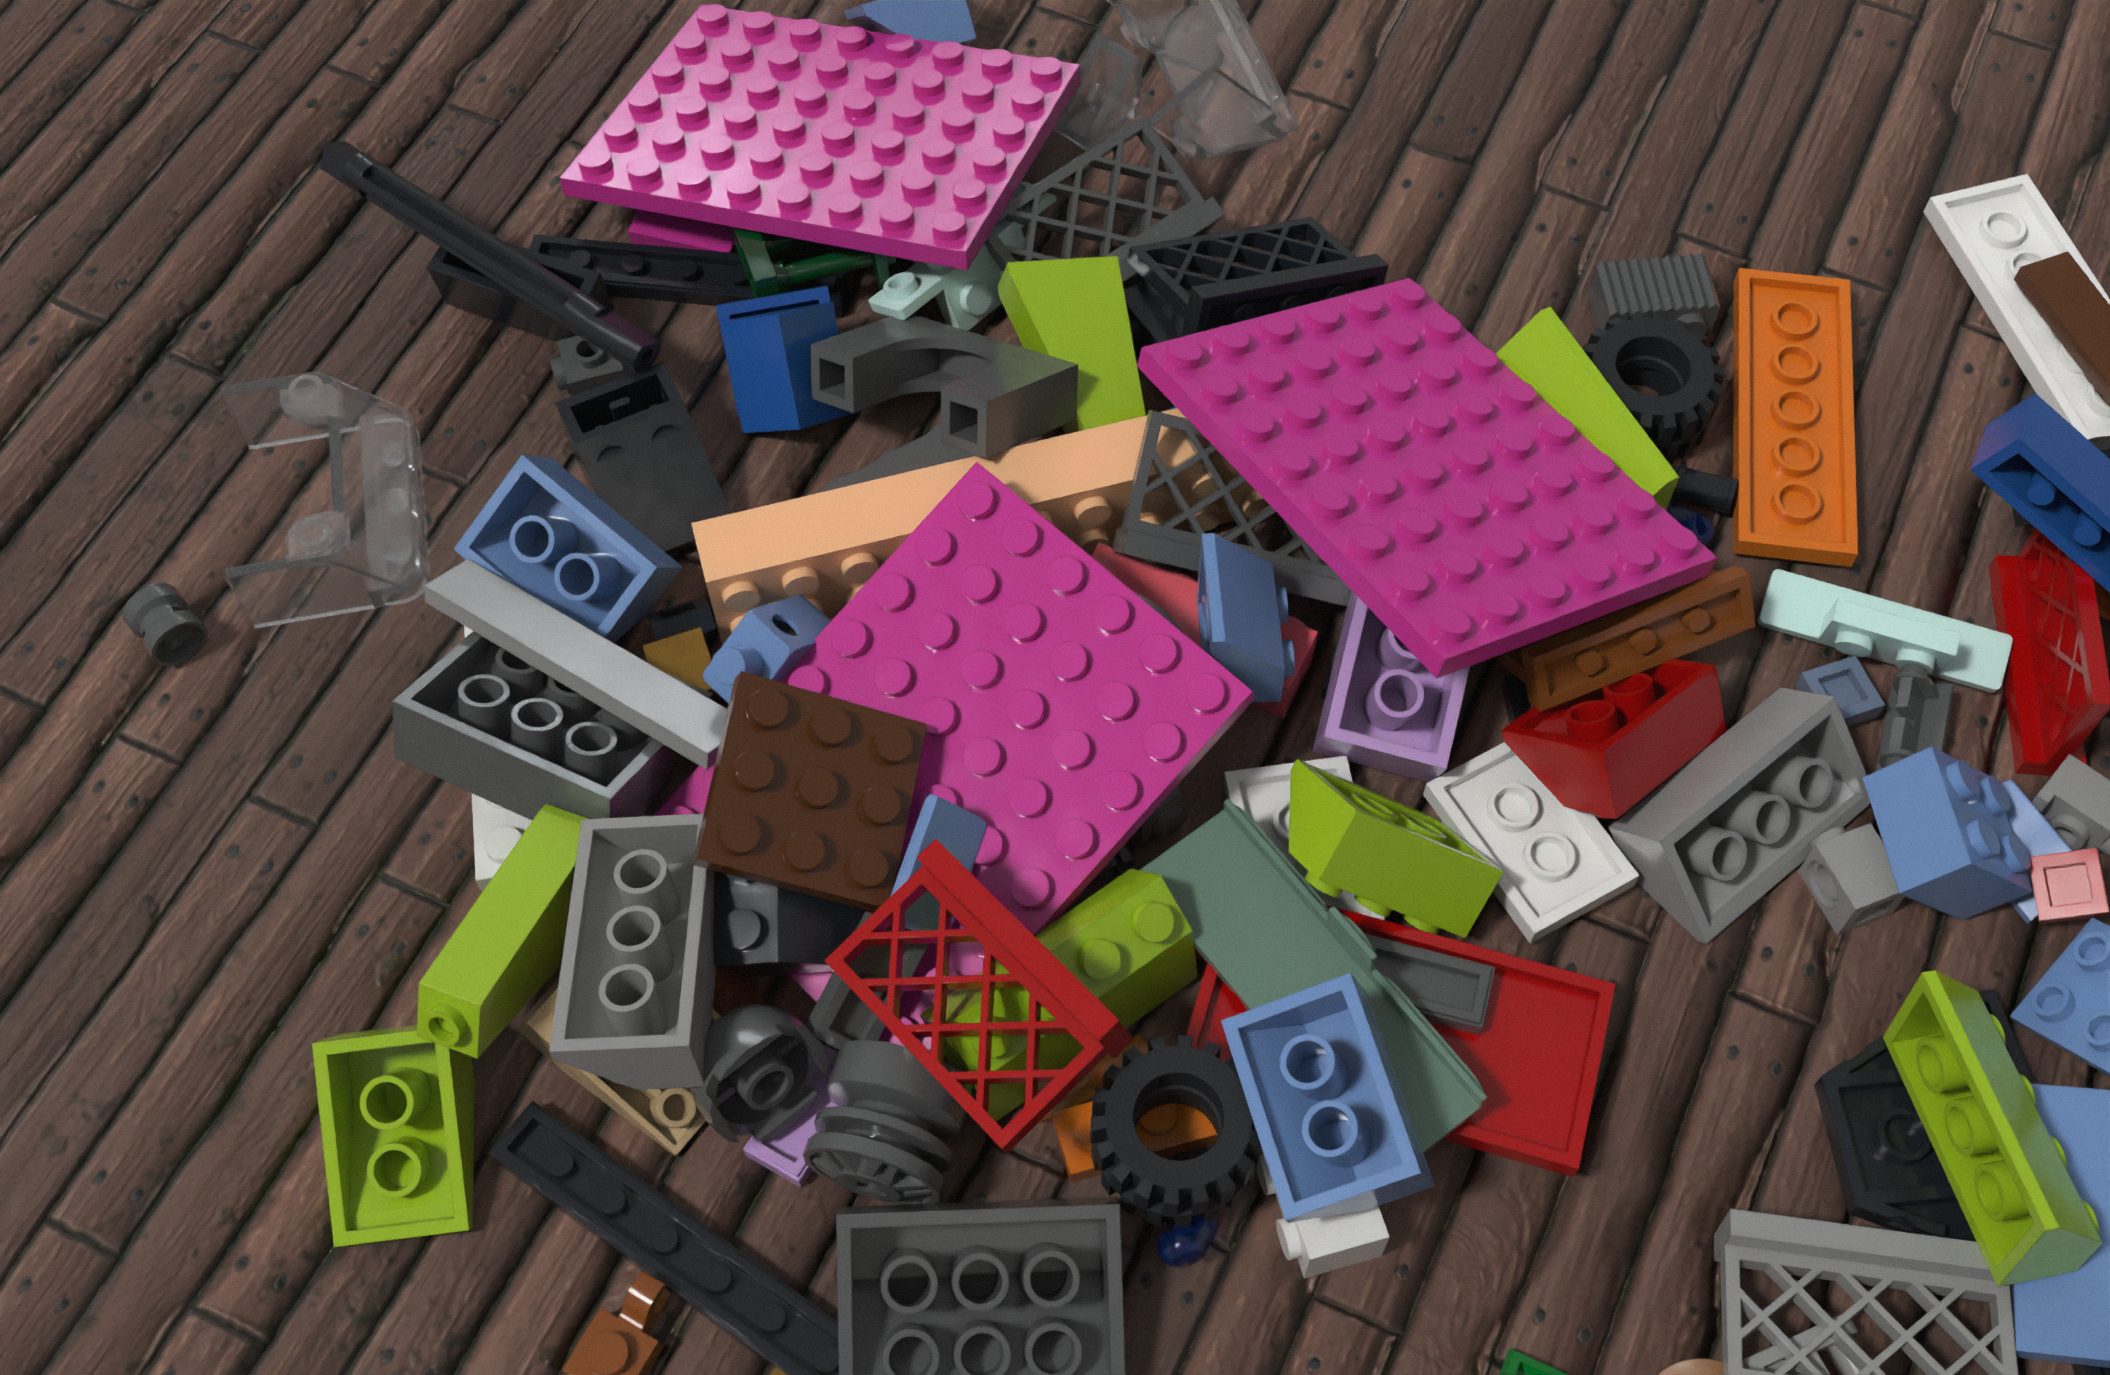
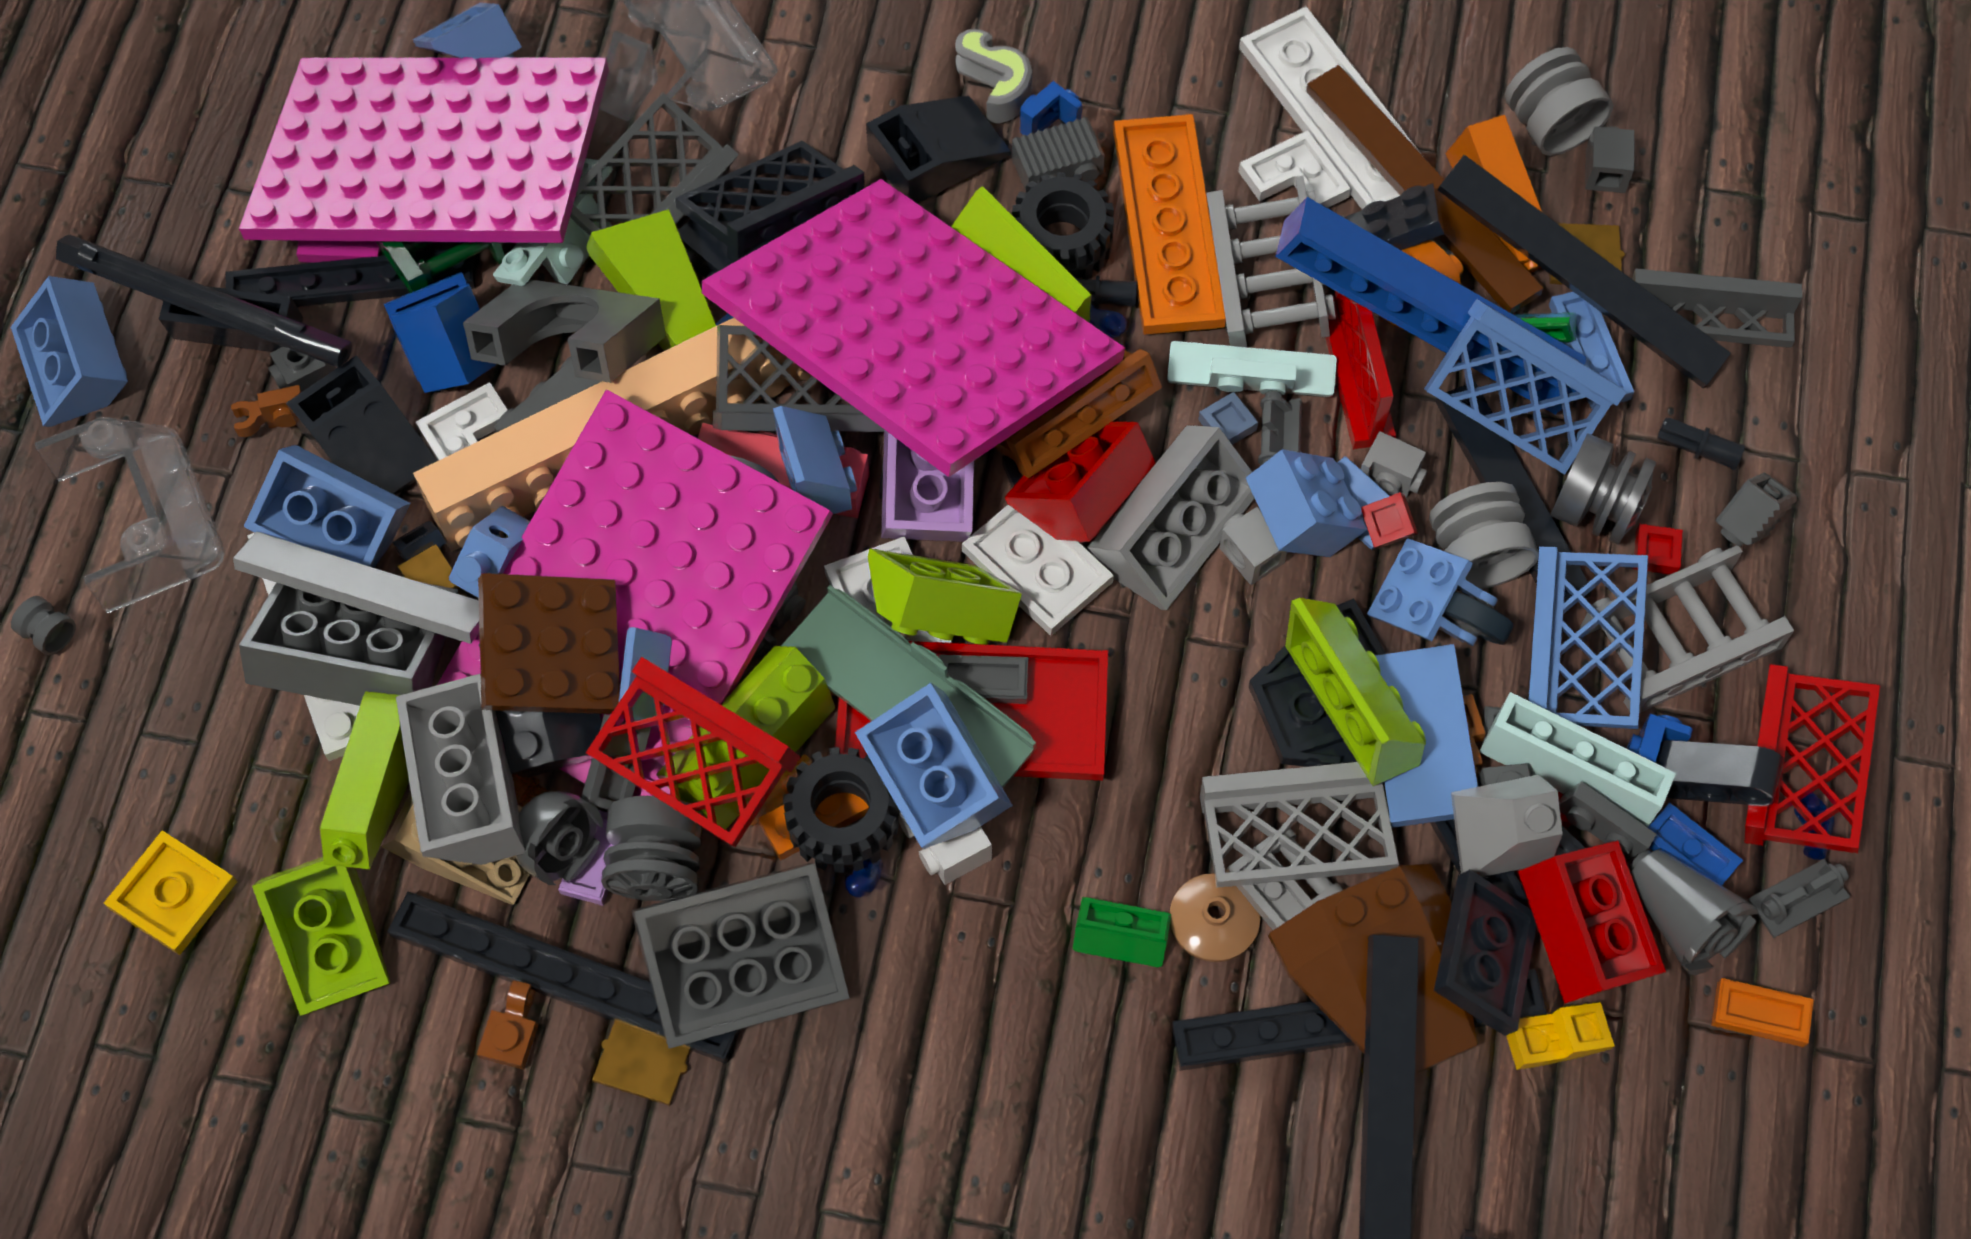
camera: 15 degrees left, 5 degrees up
none -> medium blue slope [11,276,128,427]
none -> yellow plate [104,830,237,956]
none -> dark orange plate [231,385,302,437]
none -> white plate [416,382,507,461]
none -> black slope [866,95,1011,204]
none -> light grey animal [955,29,1032,124]
none -> blue bracket [1020,81,1082,136]
none -> light grey fence [1206,175,1336,347]
none -> white plate [1238,130,1351,208]

